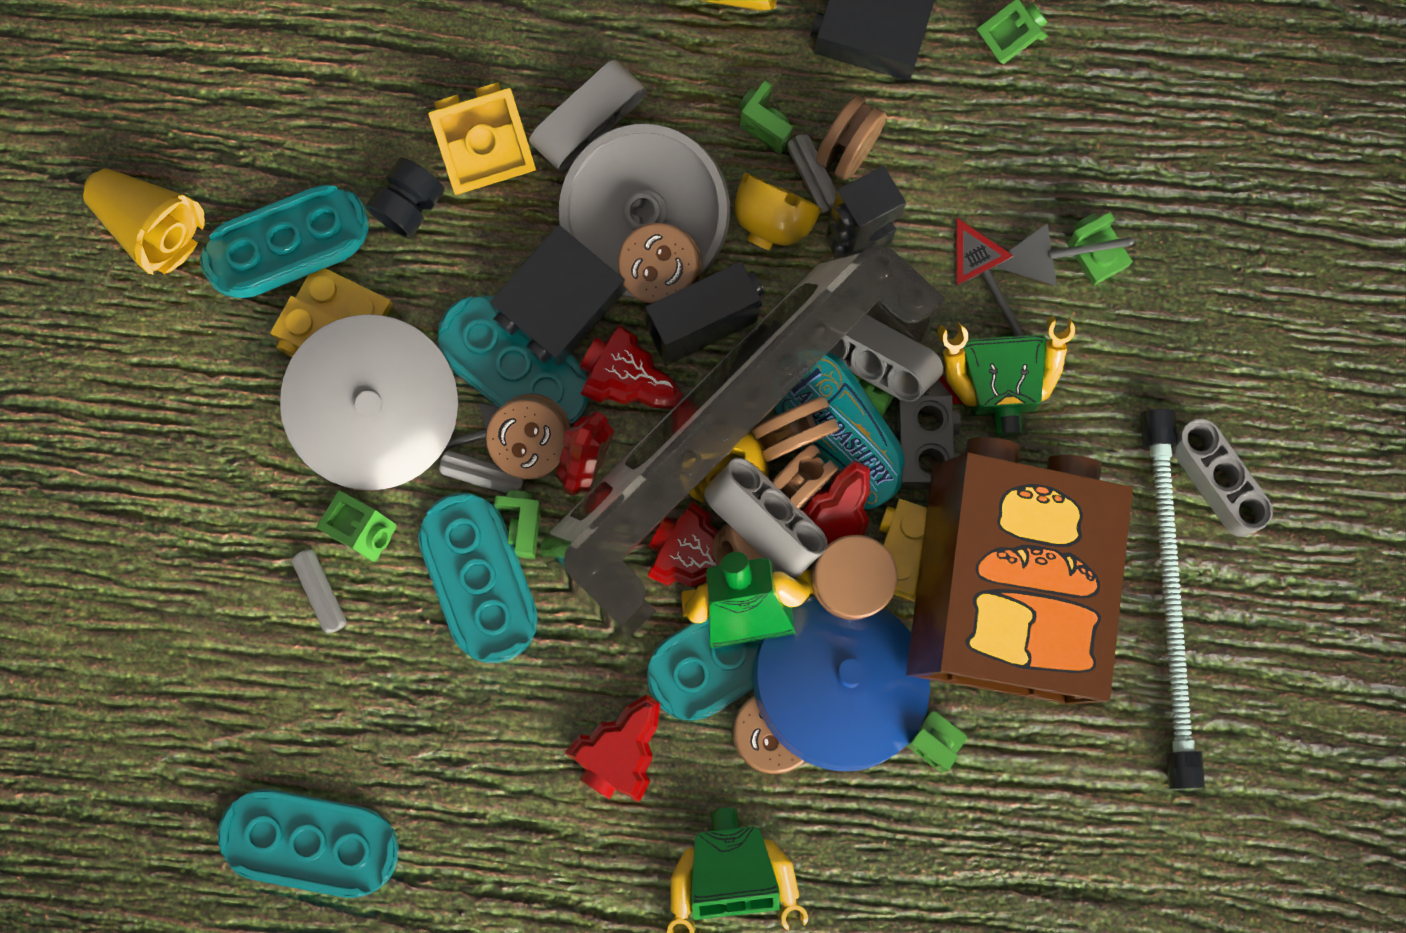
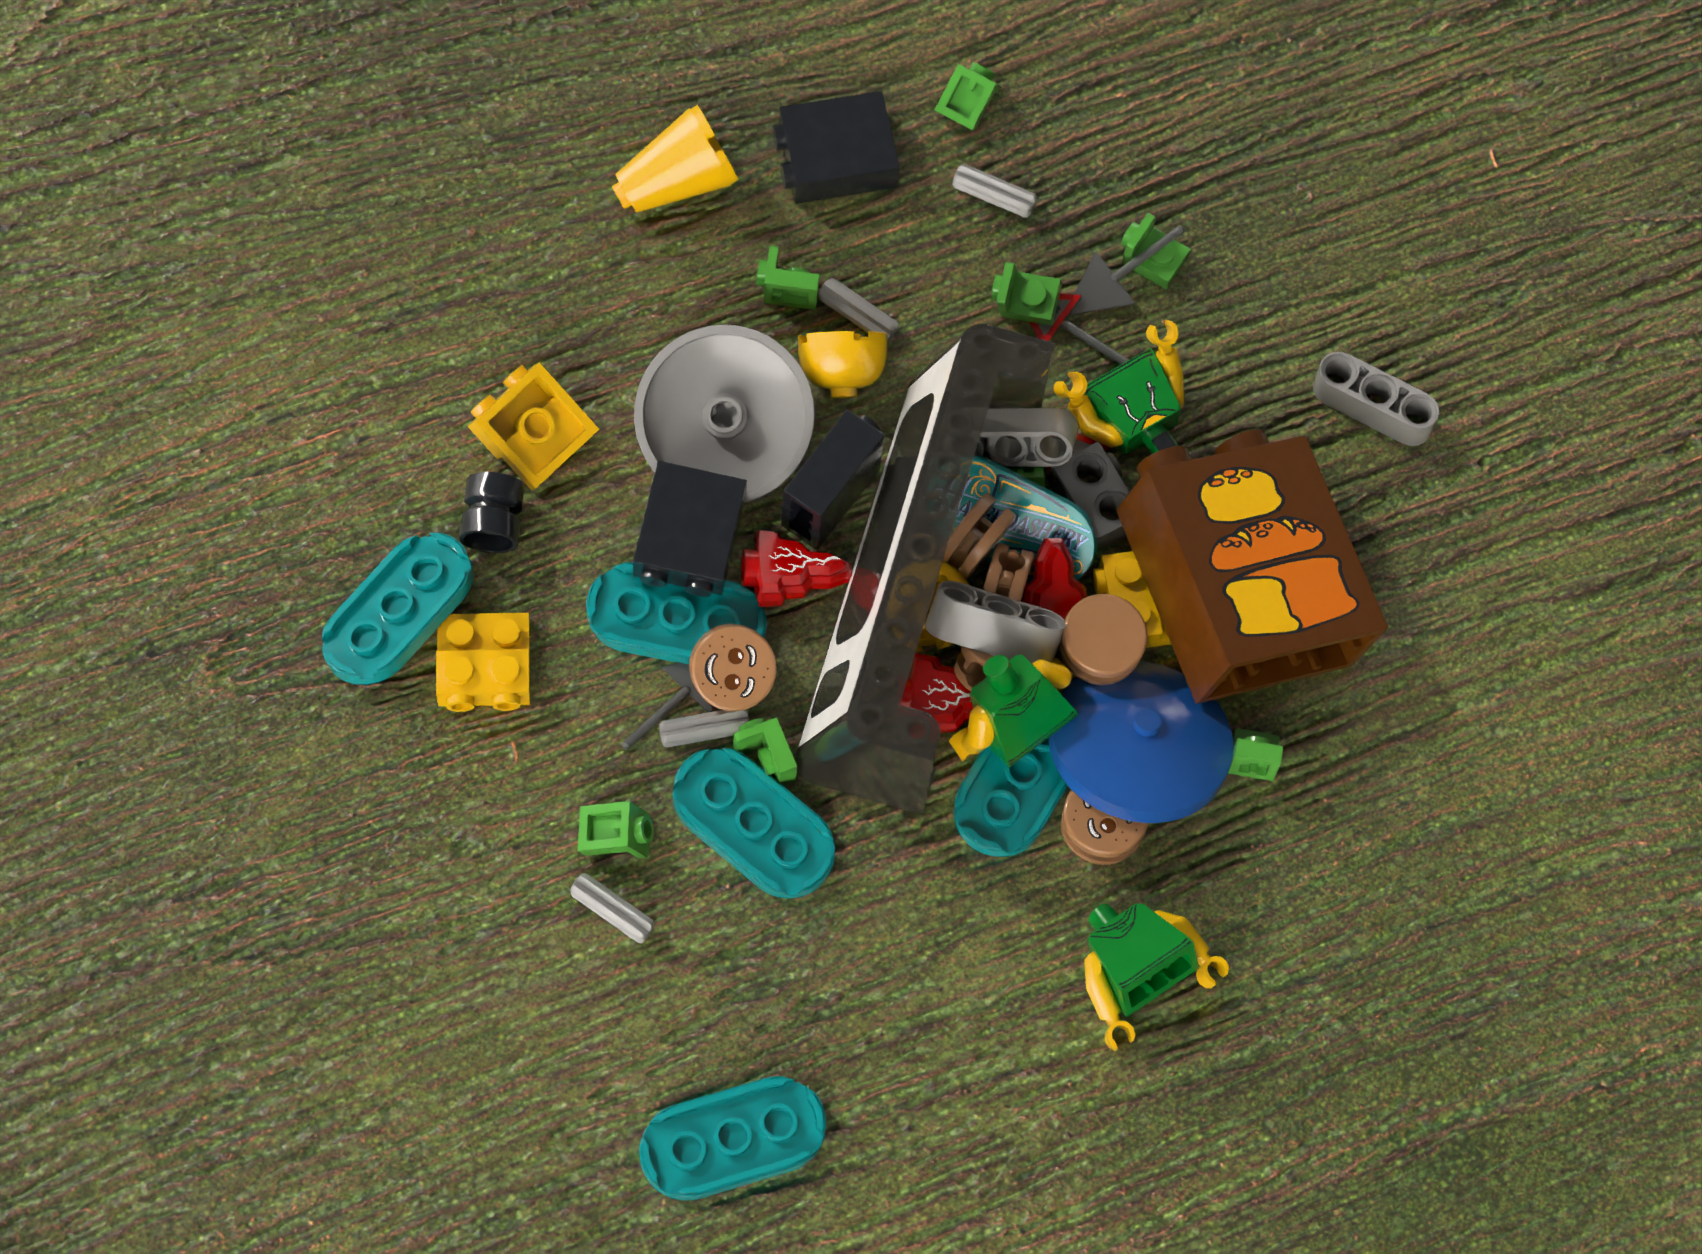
camera: 30 degrees left, 10 degrees down
yellow cone [83,168,205,275] -> none
light grey dish [280,314,458,490] -> none
light grey beam [529,59,647,172] -> none
red rock [557,412,615,496] -> none
red rock [565,695,660,803] -> none
medium nougat head [618,223,703,304] -> none
medium nougat head [816,95,887,180] -> none
black arch [825,165,906,266] -> none
light aqua hose [1140,409,1205,789] -> none
none -> light grey axle [953,164,1037,218]
none -> bright green bracket [992,262,1062,326]

